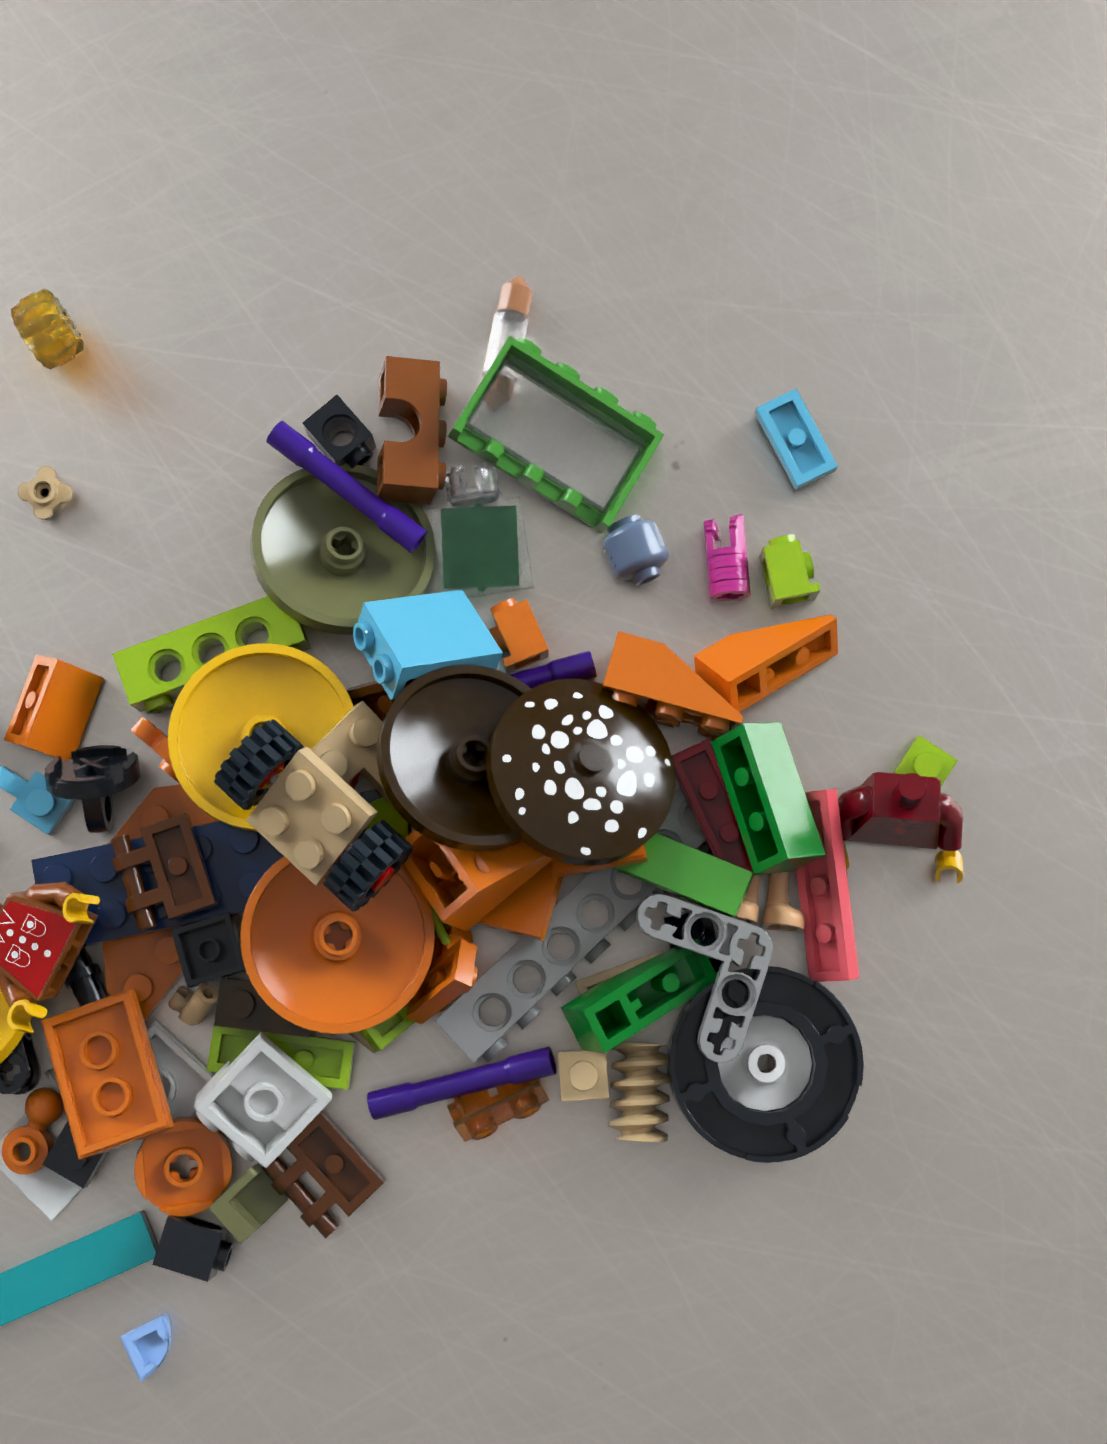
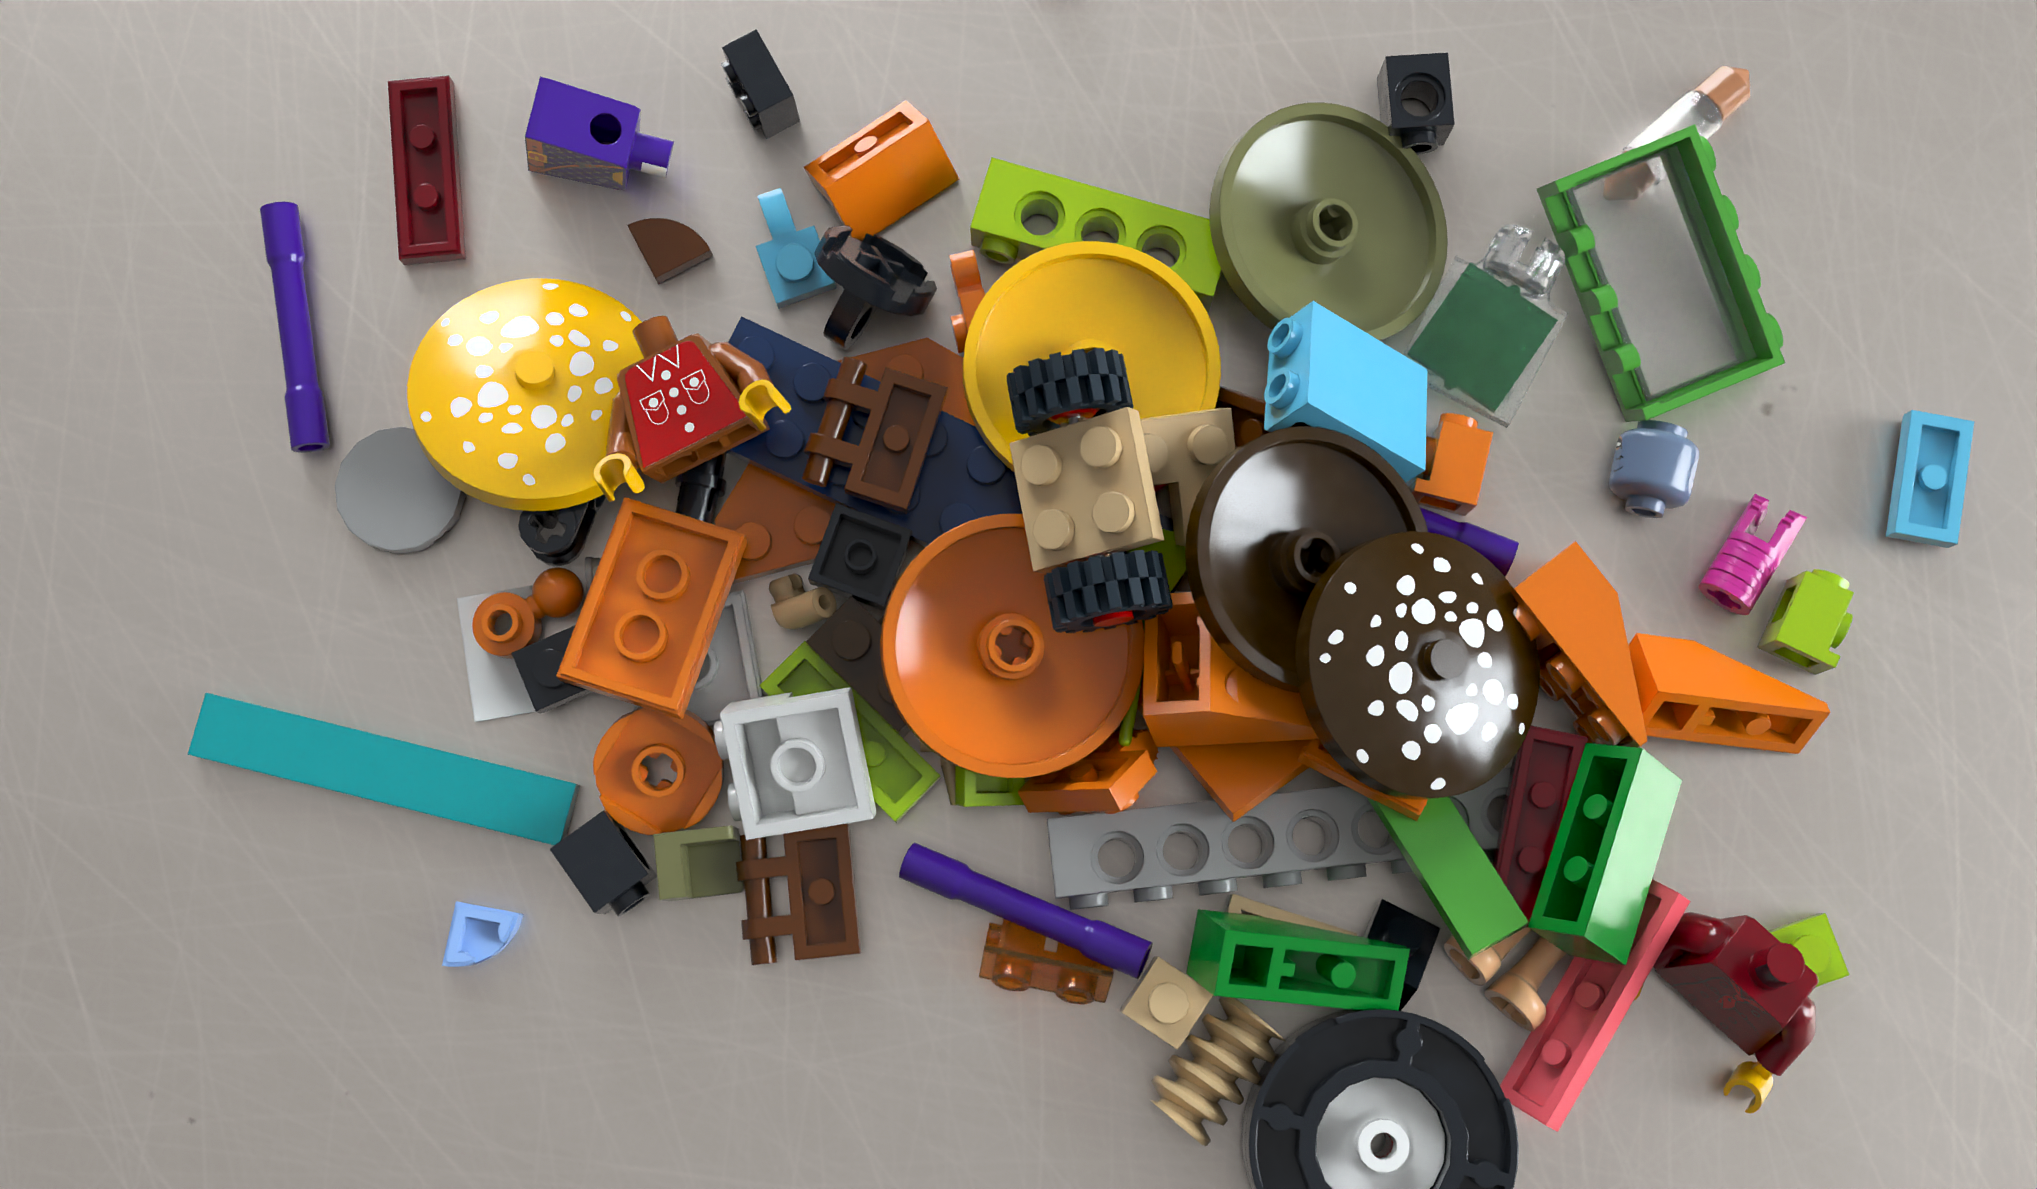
camera: 35 degrees right, 0 degrees up
dark purple piece [266,421,428,553] -> none
dark orange arch [377,356,447,505] -> none
light grey beam [636,894,773,1063] -> none

